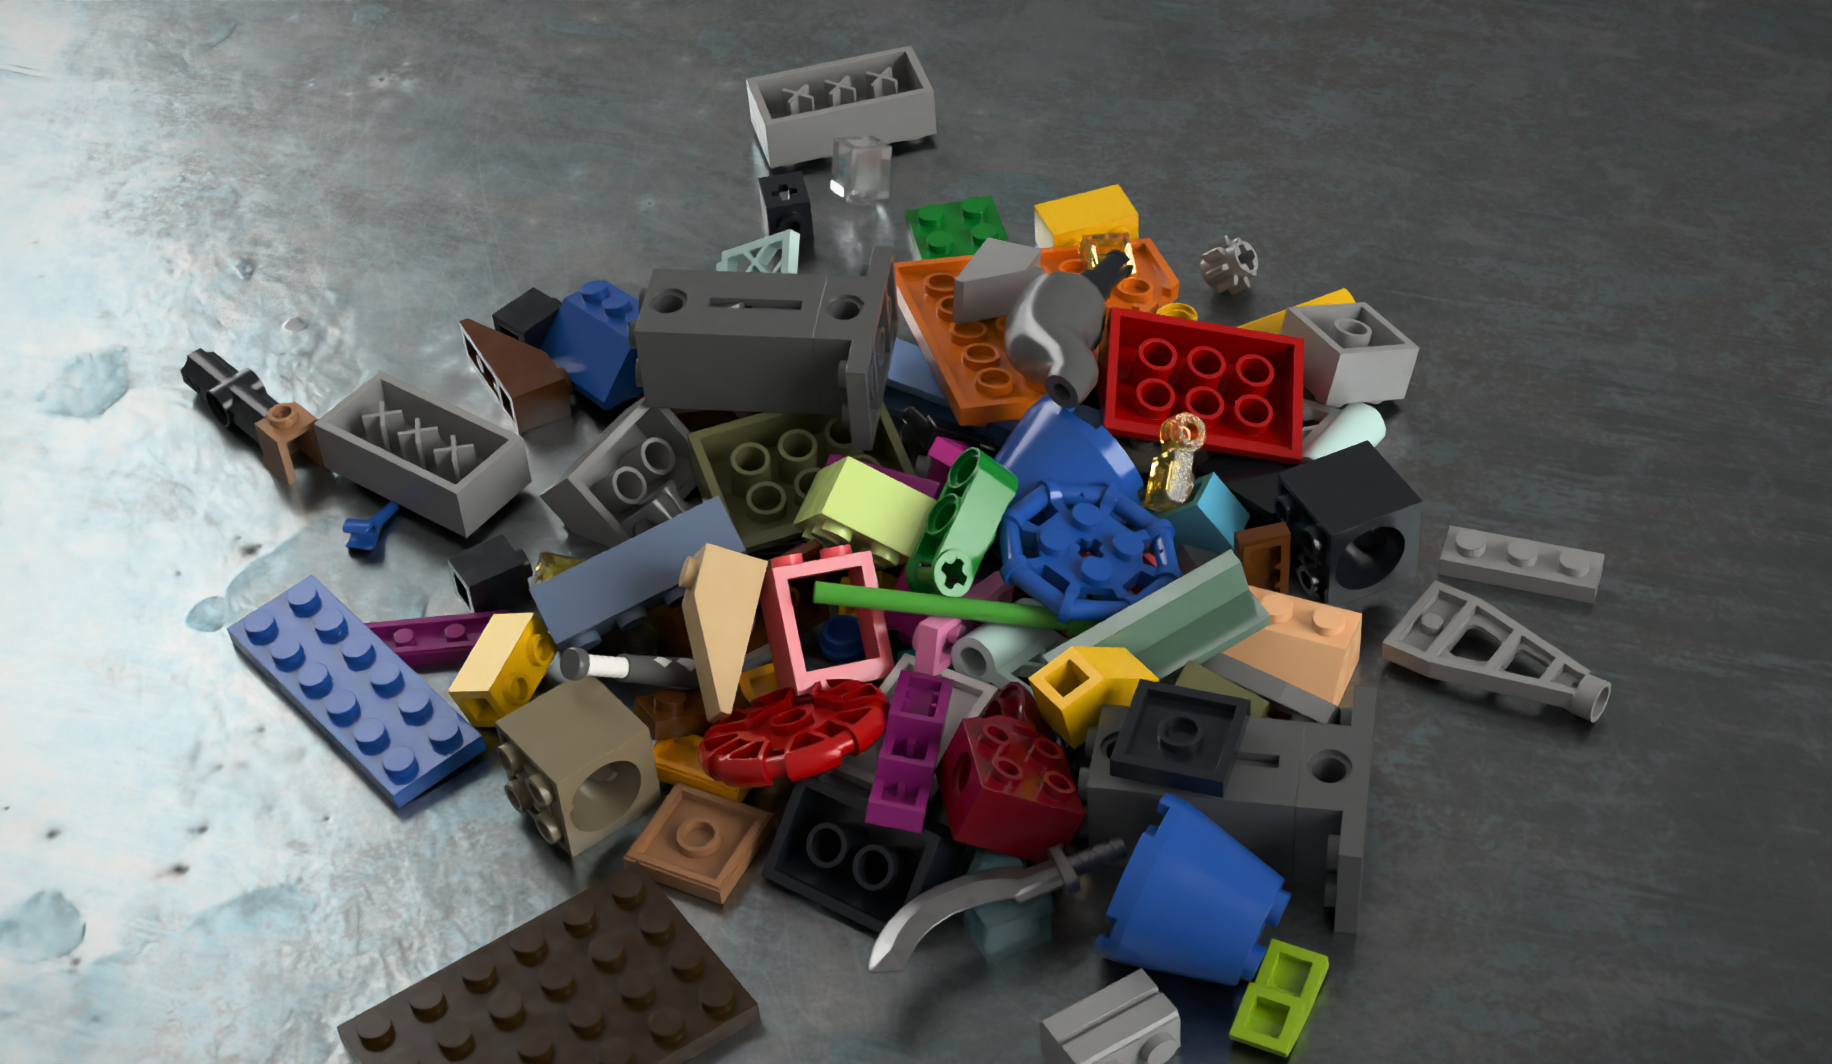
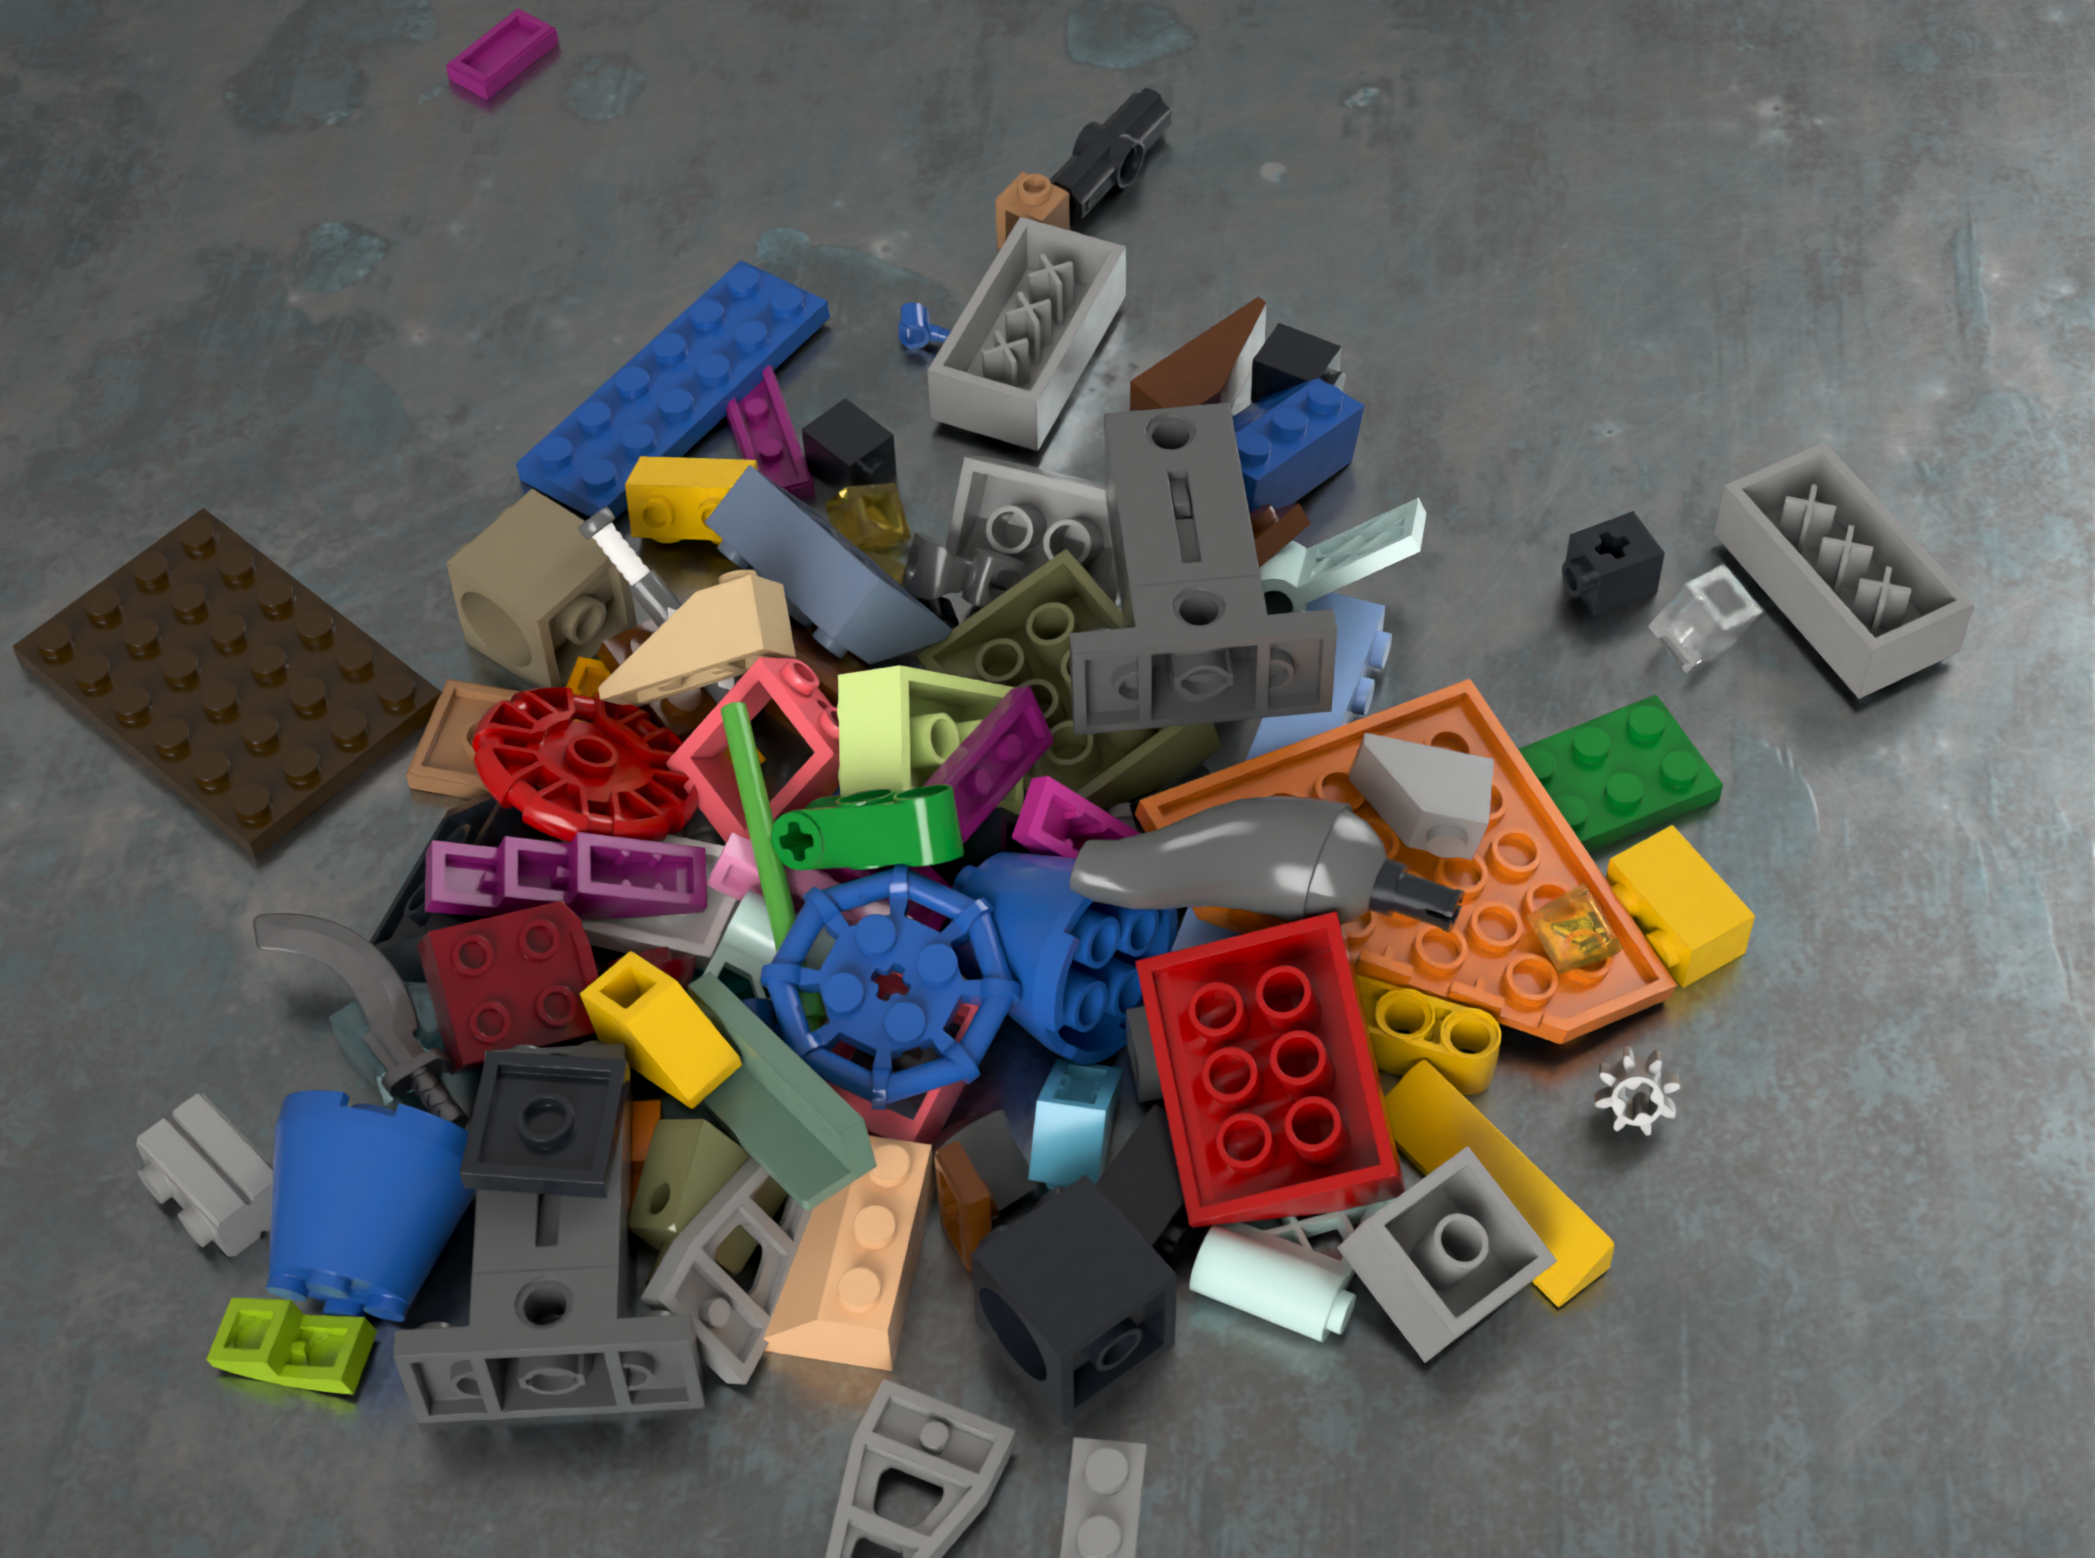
camera: 75 degrees right, 10 degrees up
clear yellow plate [1143,412,1206,513] -> none

